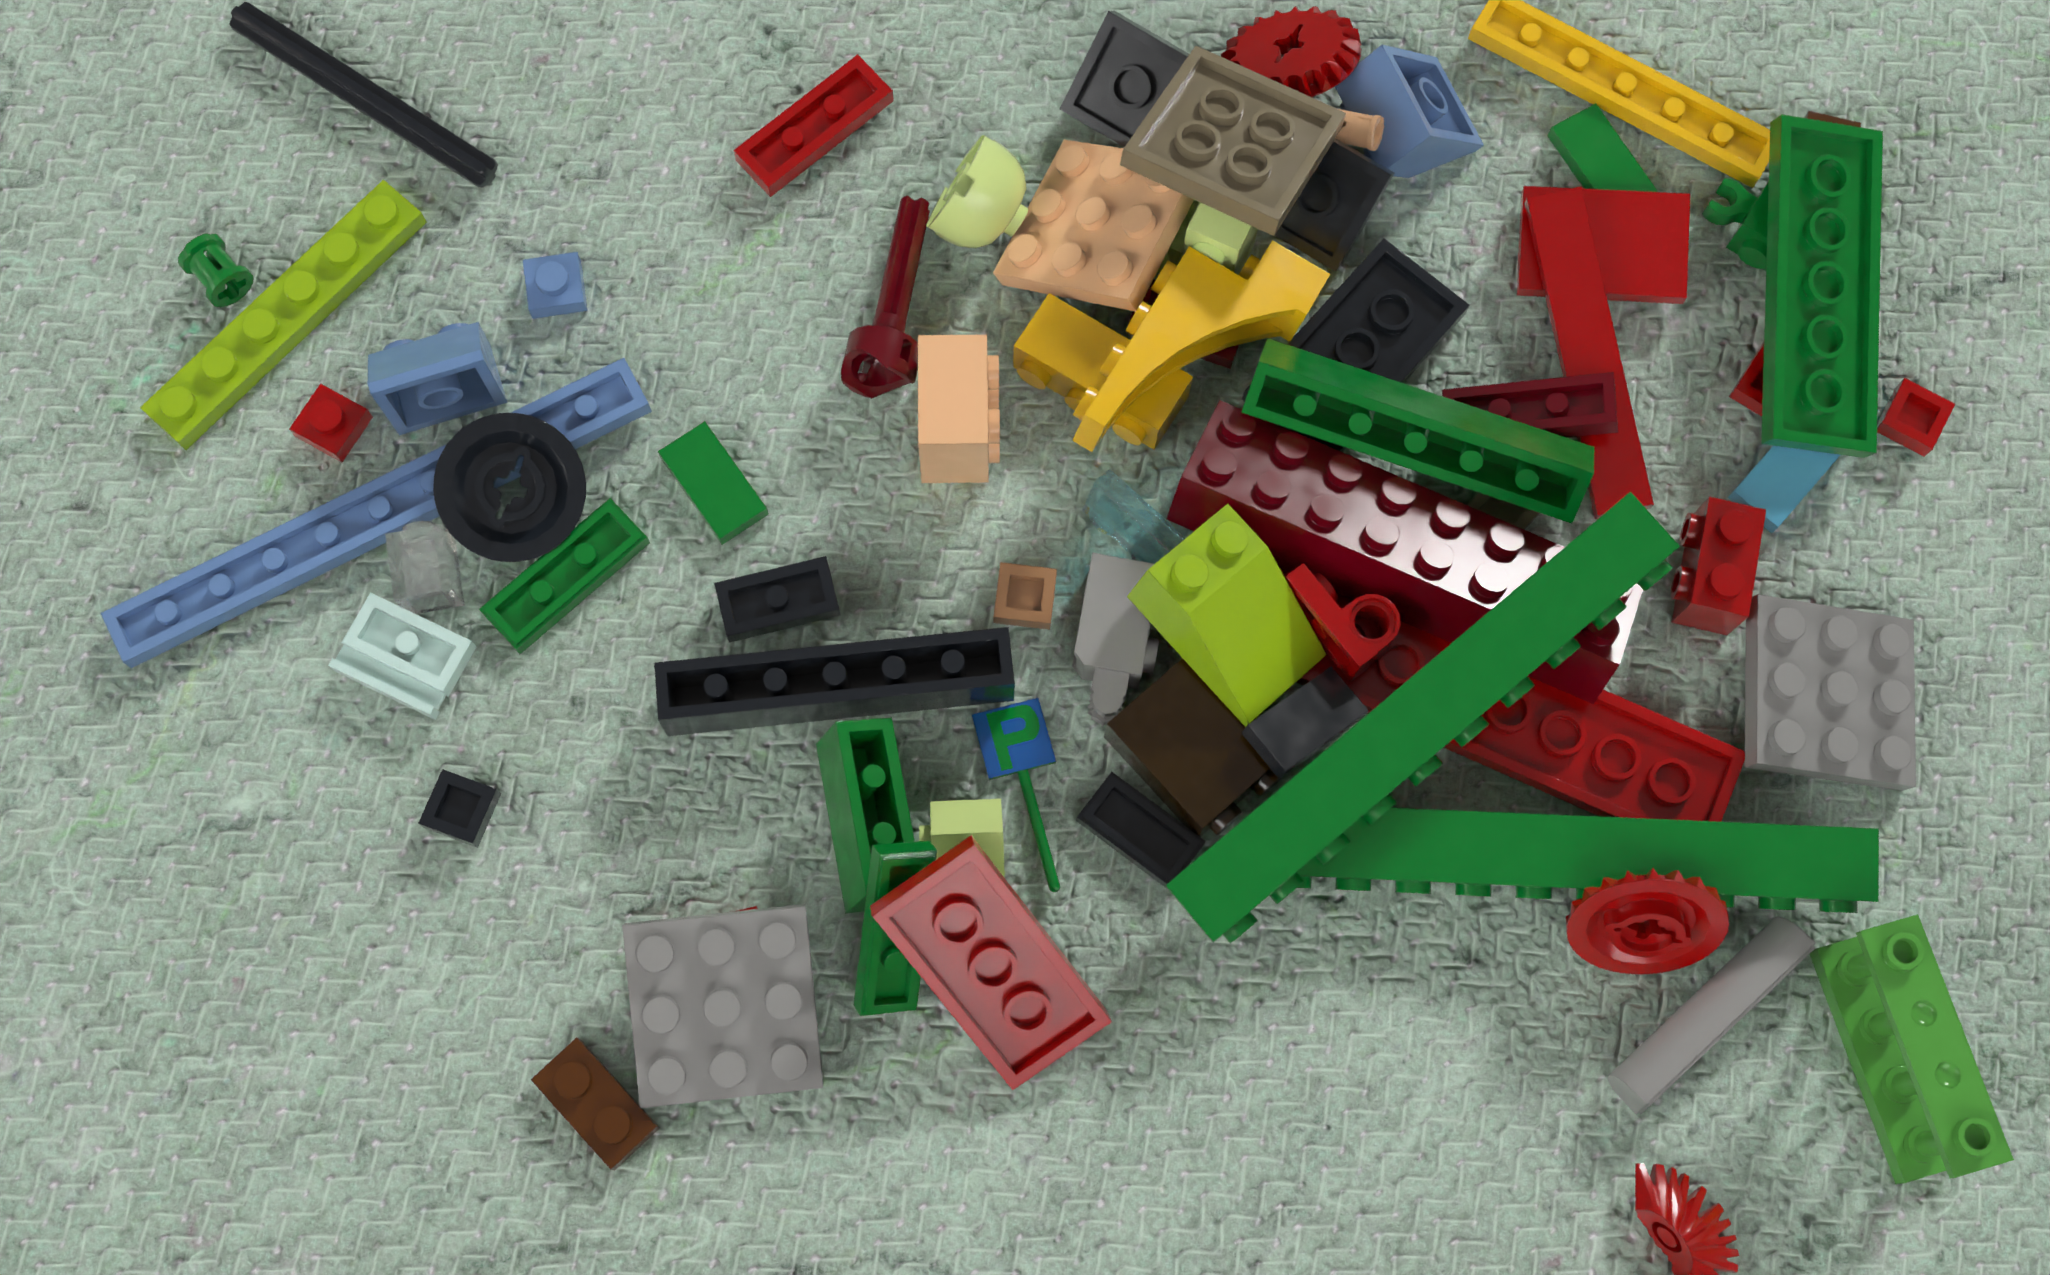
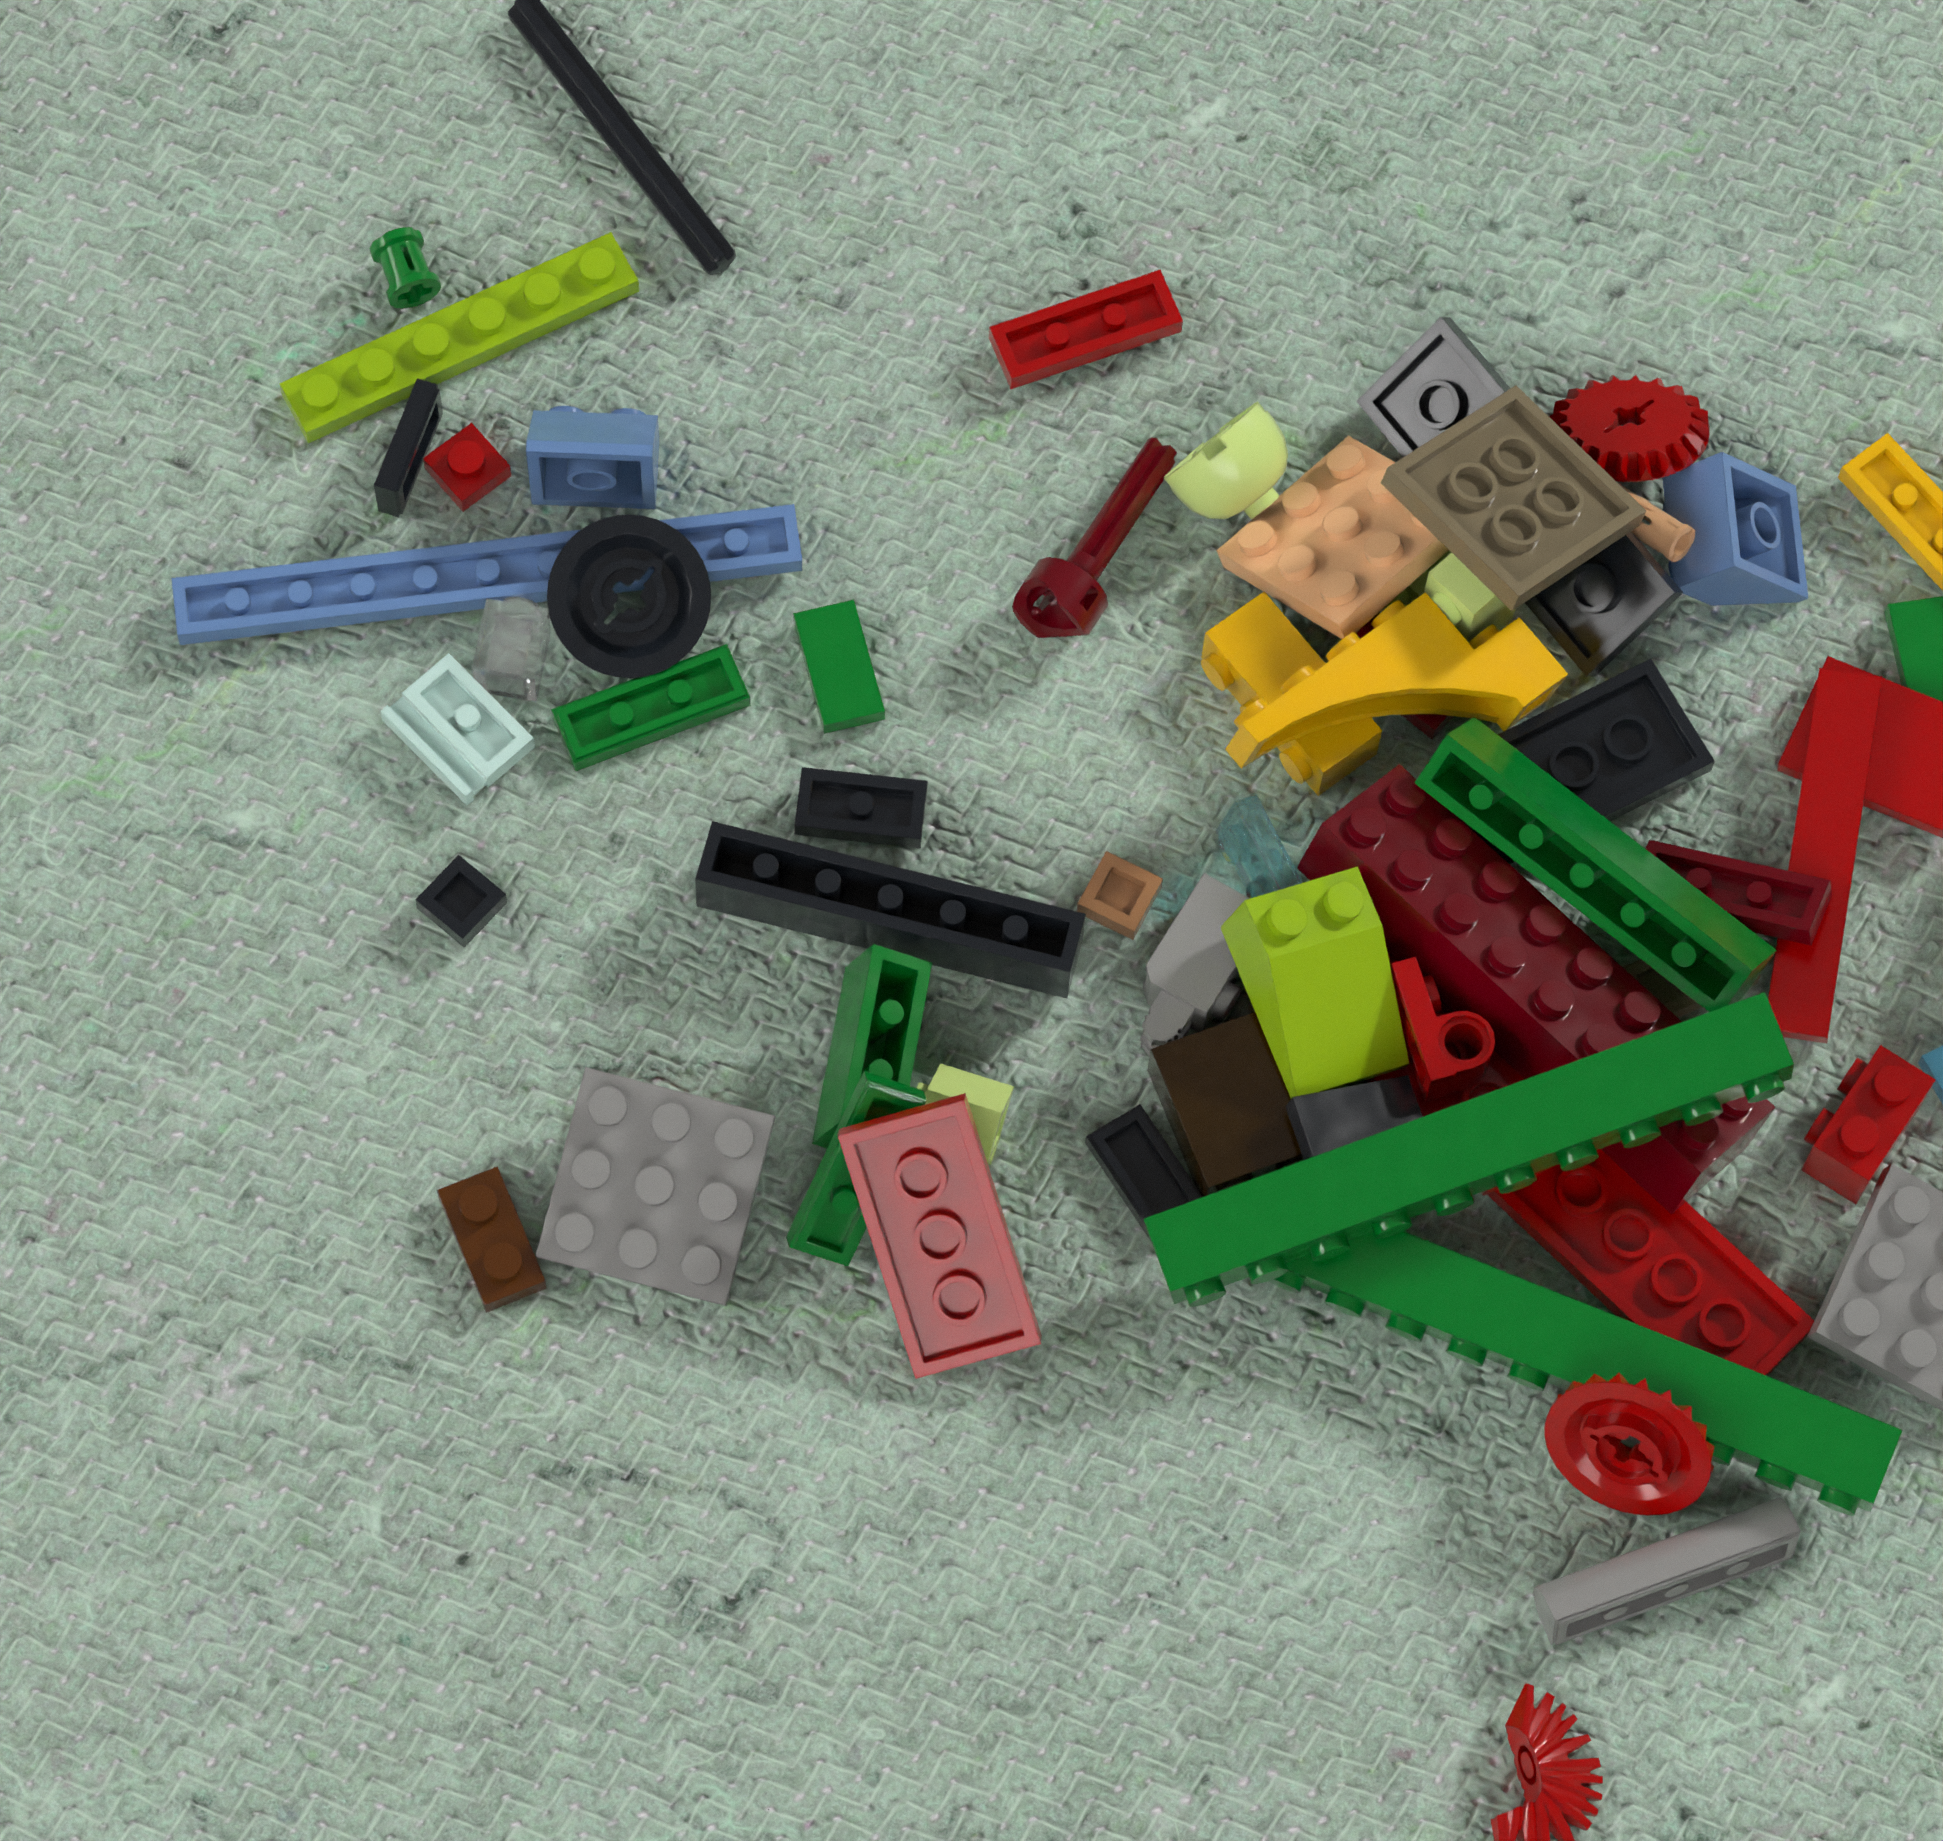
camera: 20 degrees right, 5 degrees down
medium blue plate [523,252,588,319] -> none
light nougat brick [918,335,1000,483] -> none
piece [972,698,1060,892] -> none
bright green fence [1809,914,2014,1184] -> none
none -> black tile [374,378,443,518]

